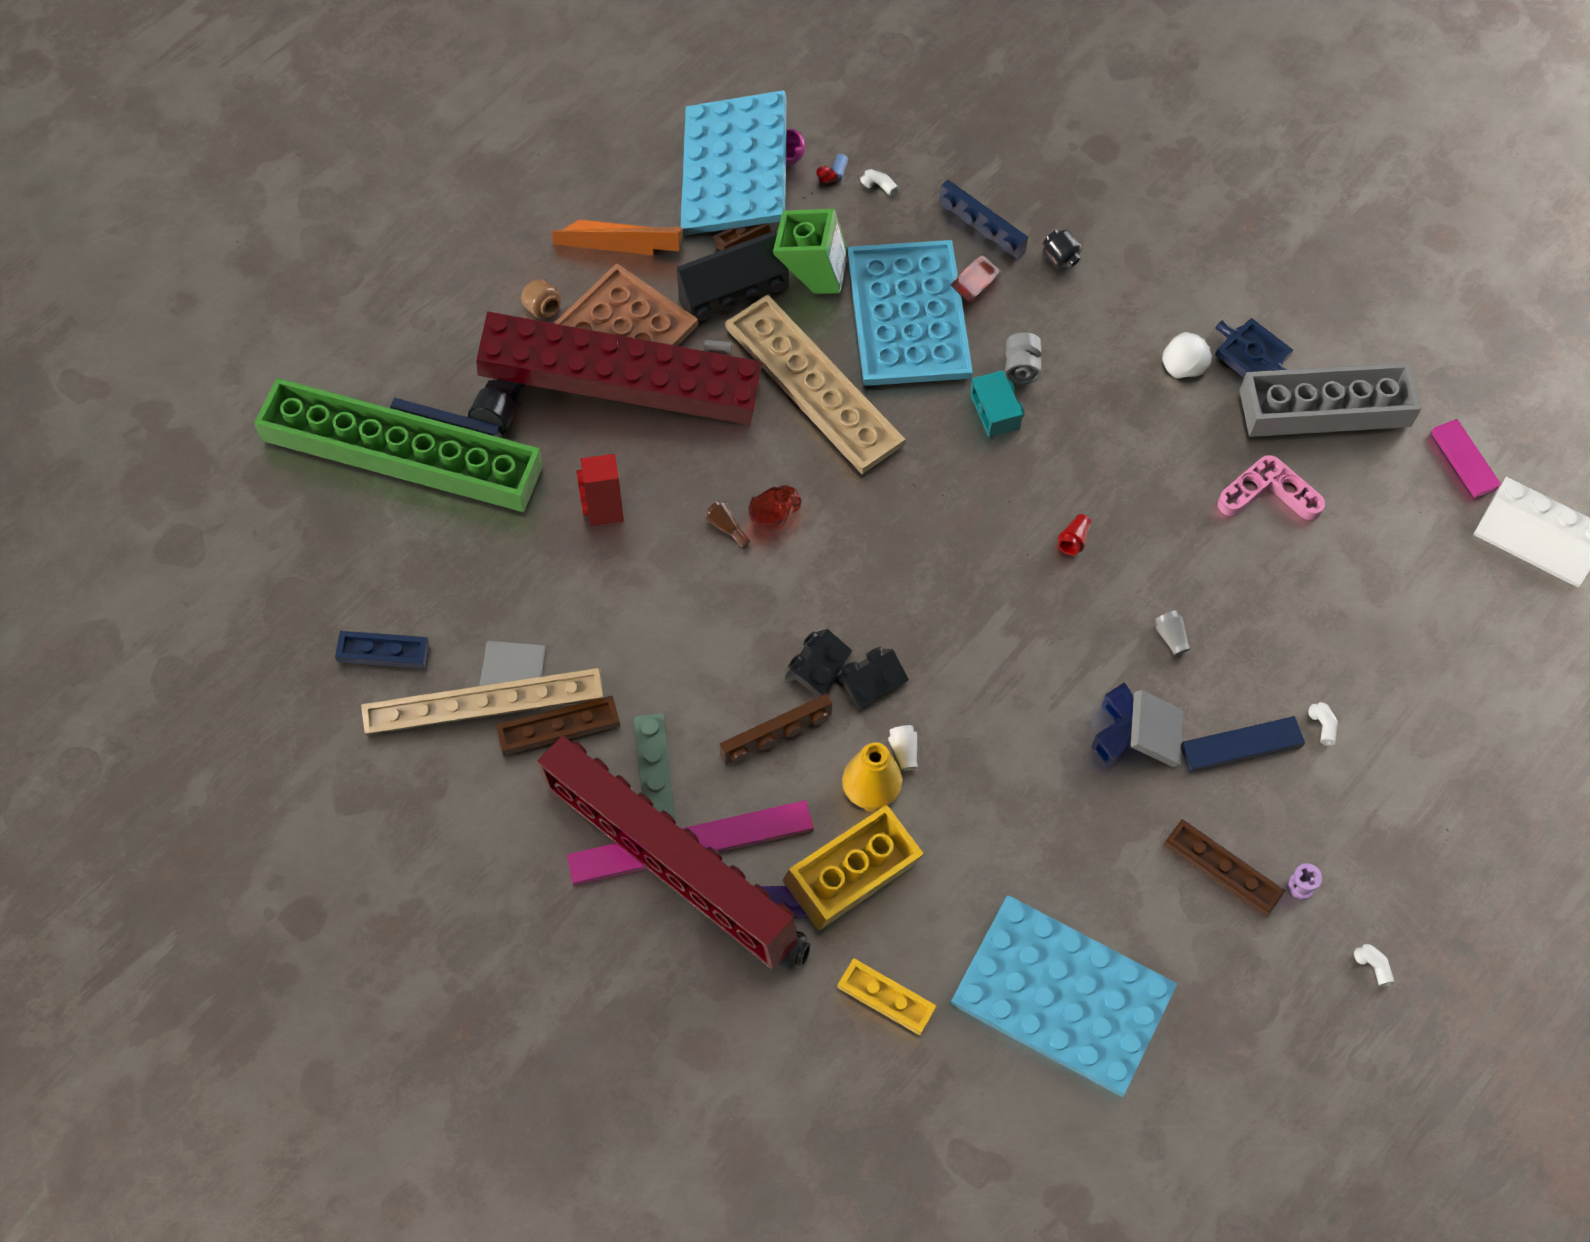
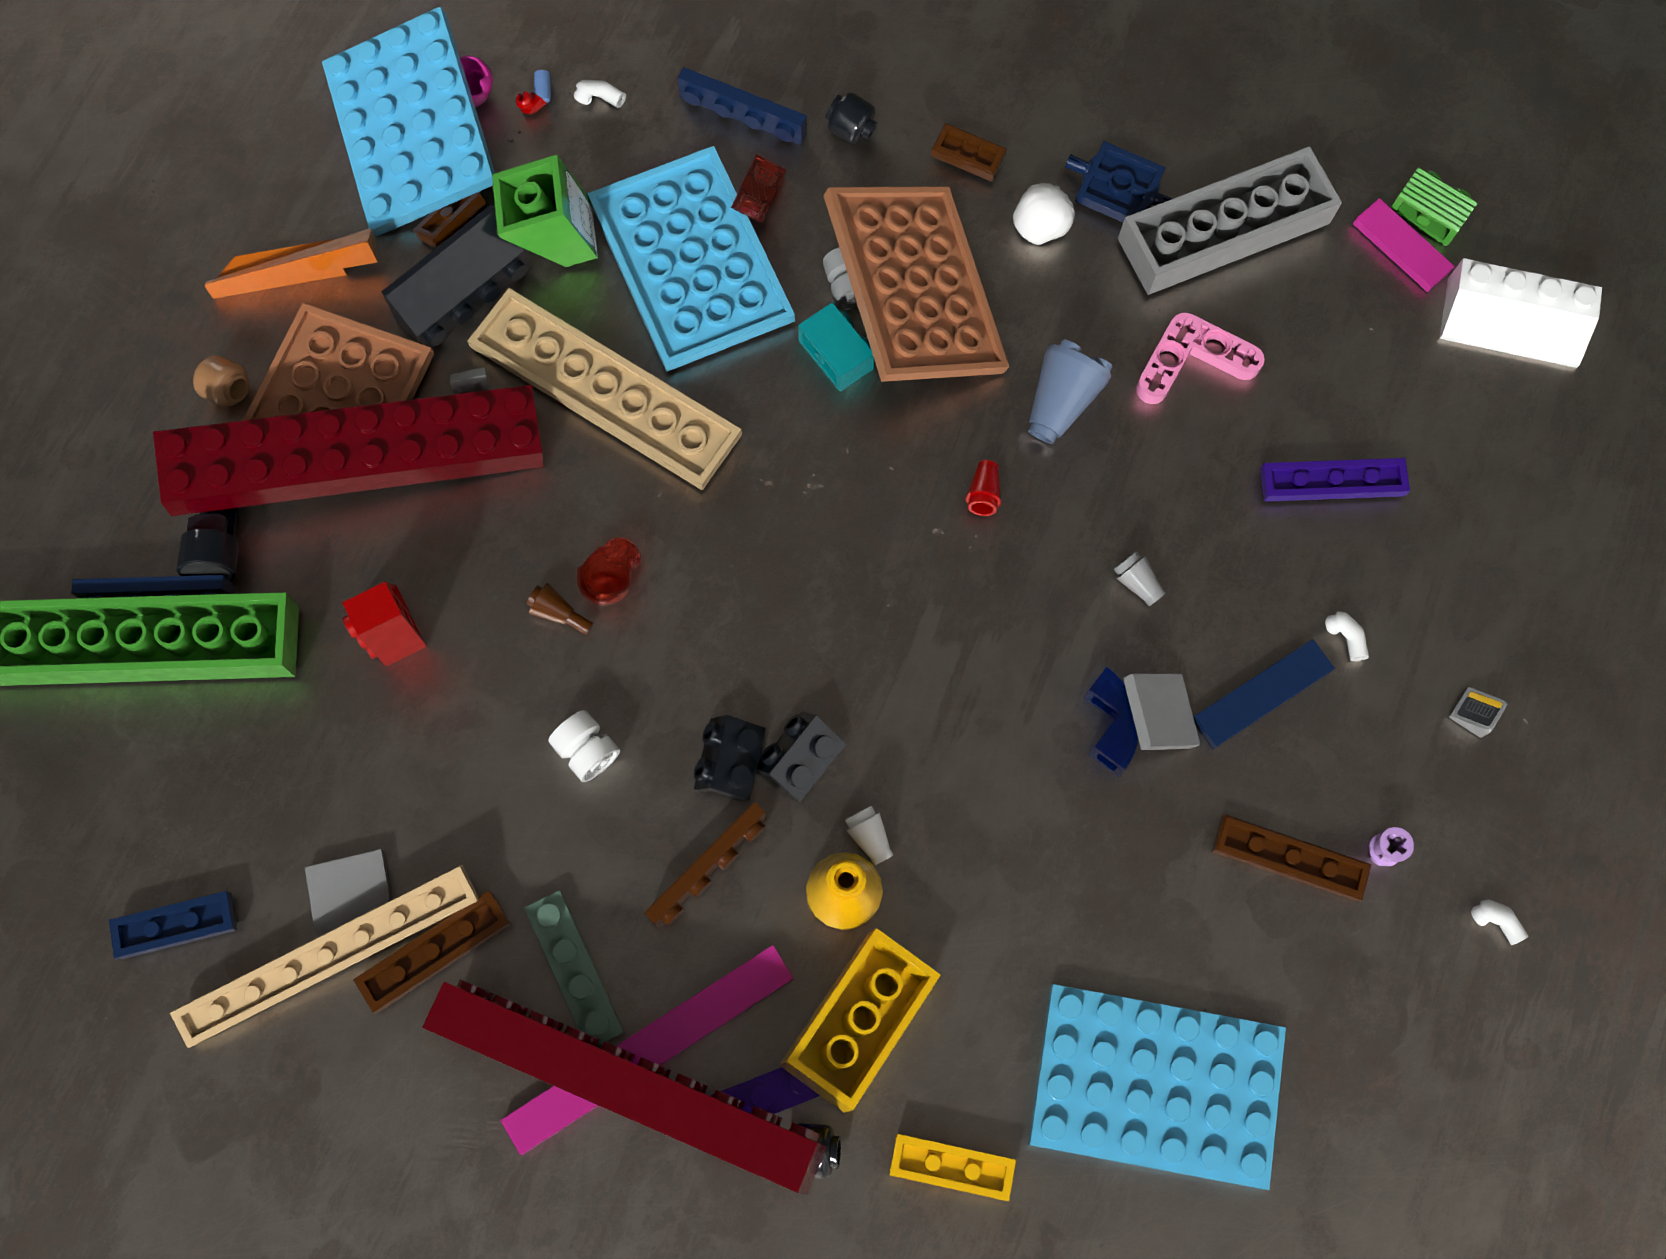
camera: 20 degrees left, 10 degrees up
none -> white wheel [548,710,620,782]
none -> nougat plate [823,187,1009,382]
none -> reddish brown plate [931,123,1007,182]
none -> sand blue cone [1028,339,1113,444]
none -> dark purple plate [1260,458,1410,502]
none -> bright green brick [1391,167,1478,246]
none -> slope [1449,687,1508,738]

